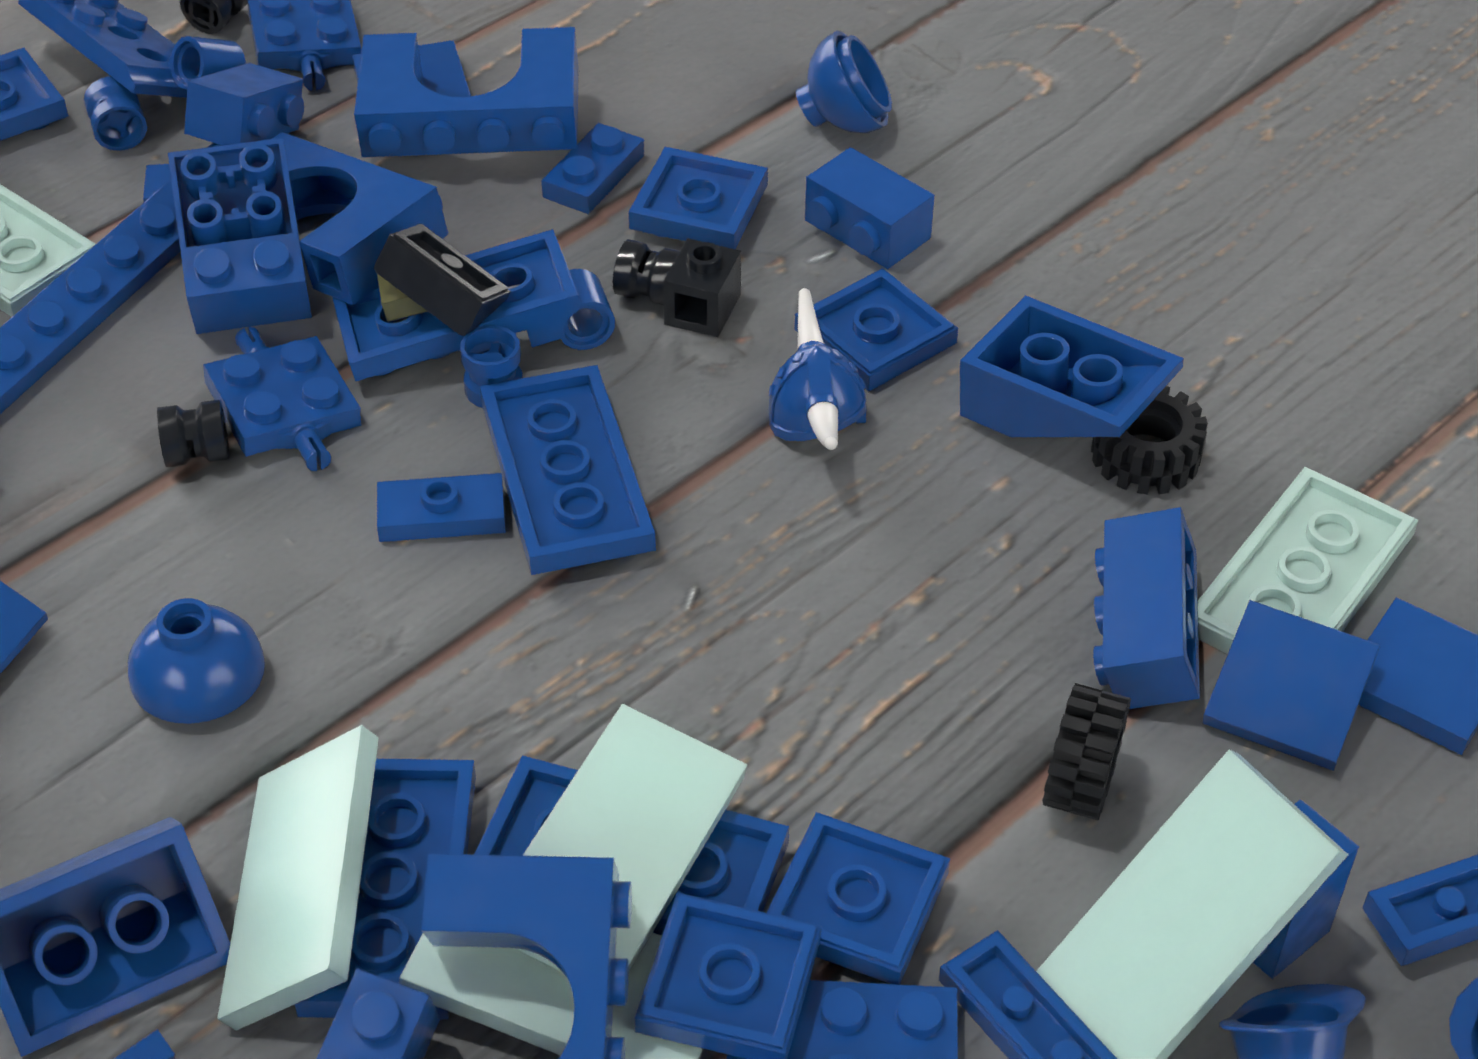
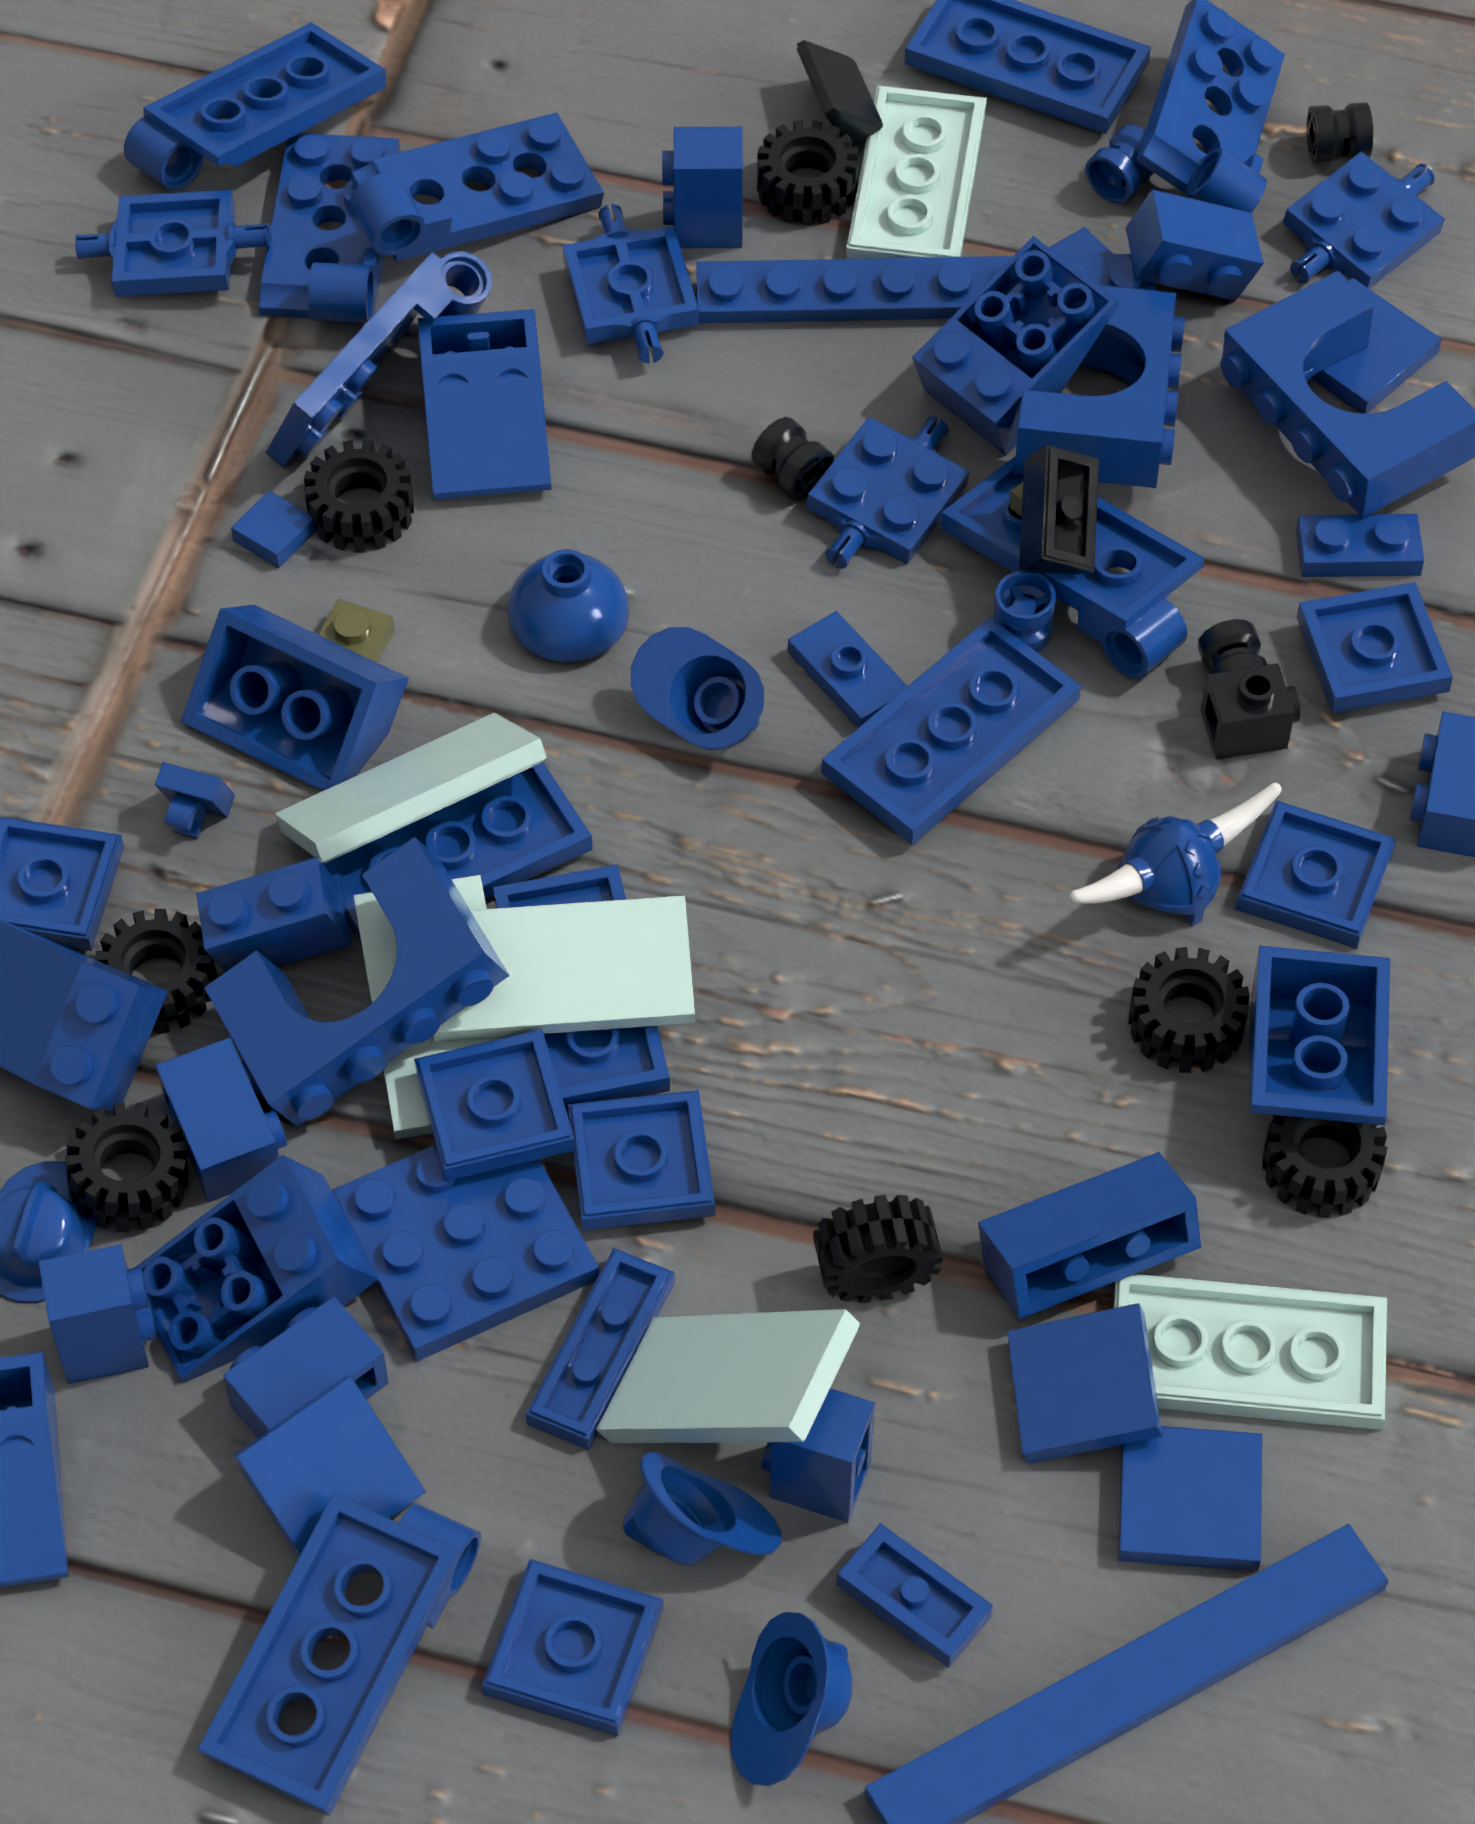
camera: 60 degrees right, 10 degrees up
none -> olive plate [318,599,395,662]
none -> blue piece [631,627,764,750]
none -> black tyre [1128,947,1250,1073]

